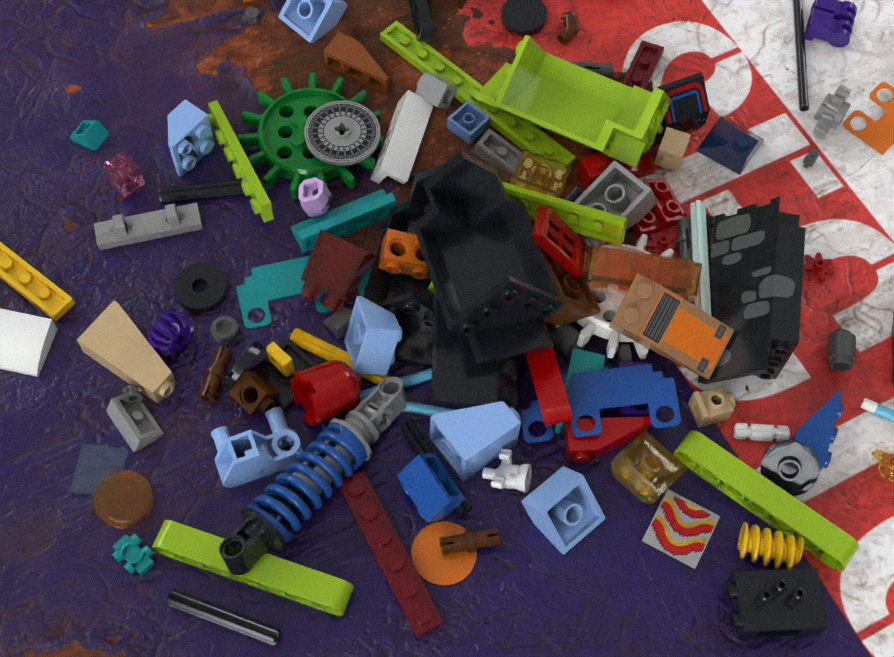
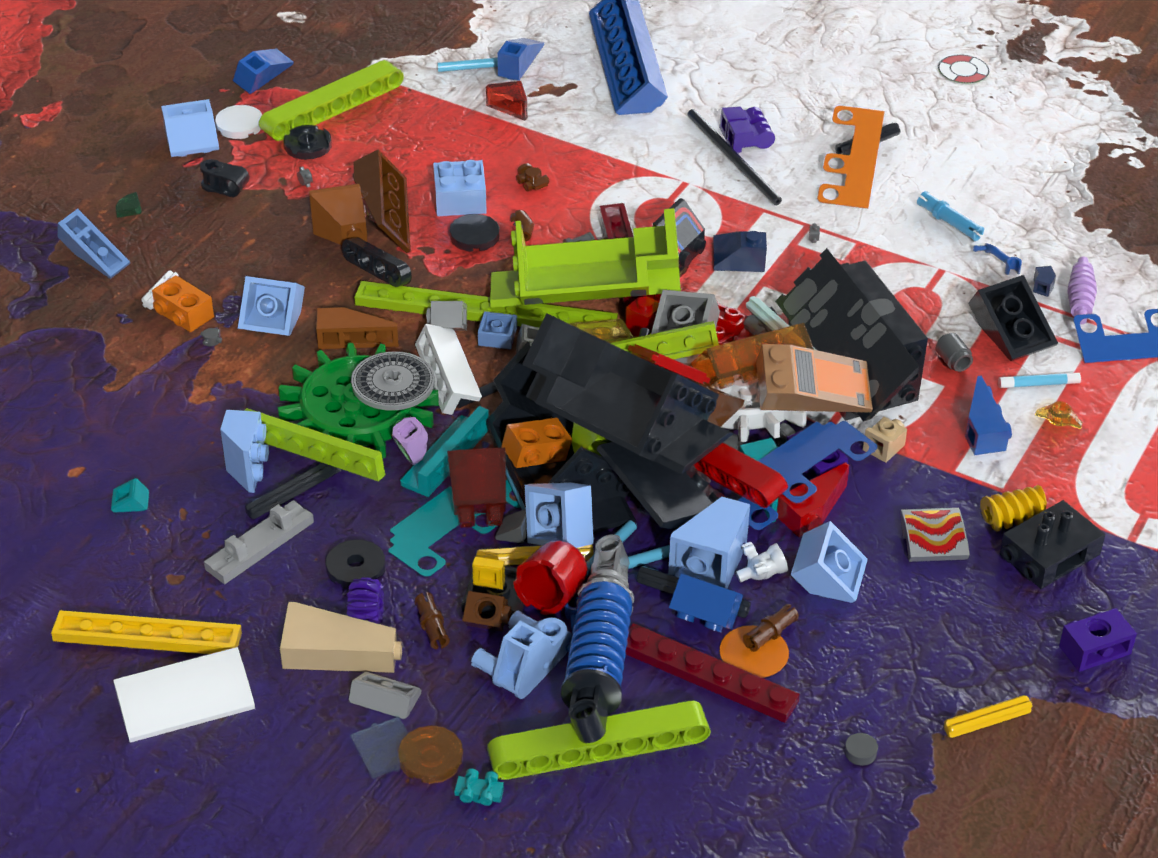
camera: 30 degrees left, 20 degrees down
clear pink brick [103,150,145,197] -> none
dark grey piece [122,384,144,404] -> none
black axle [166,589,281,645] -> none
dark grey tile [211,316,239,344] -> none
black tile [221,341,264,389] -> none
clear yellow slope [611,431,688,504] -> none
tan brick [654,127,691,172] -> none
lime beam [674,430,859,571] -> none
white axle [733,423,790,442] -> none
tile [760,440,819,496] -> none
light grey gear [813,85,852,138] -> none

